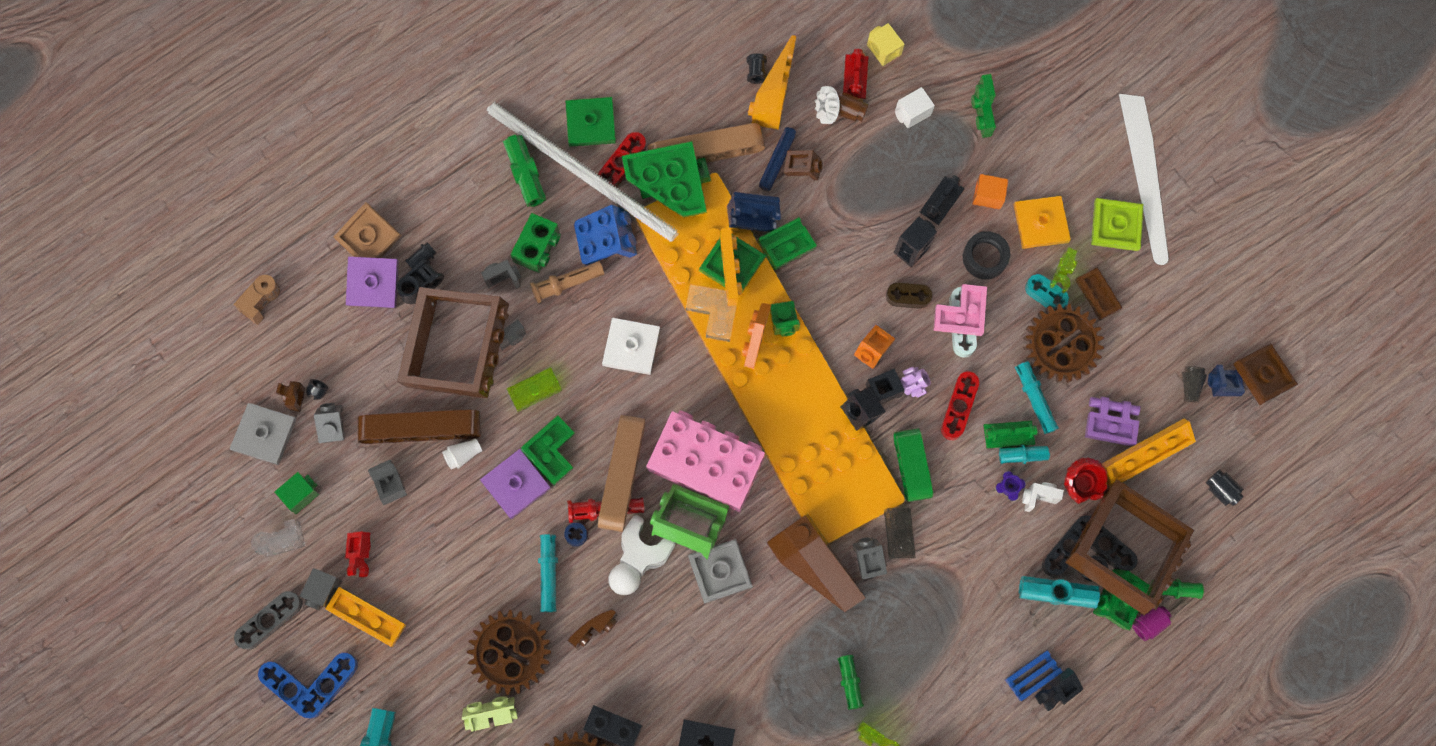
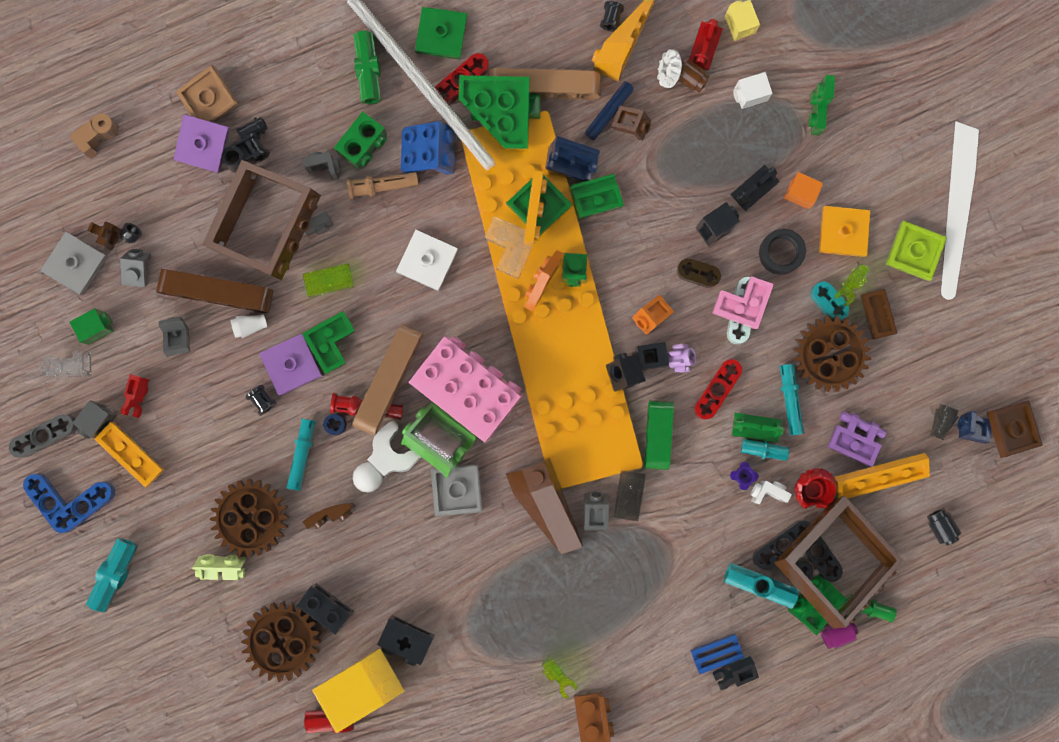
camera: 15 degrees right, 10 degrees up
green pin [837,655,864,710] -> none
none -> black bush [245,385,277,416]

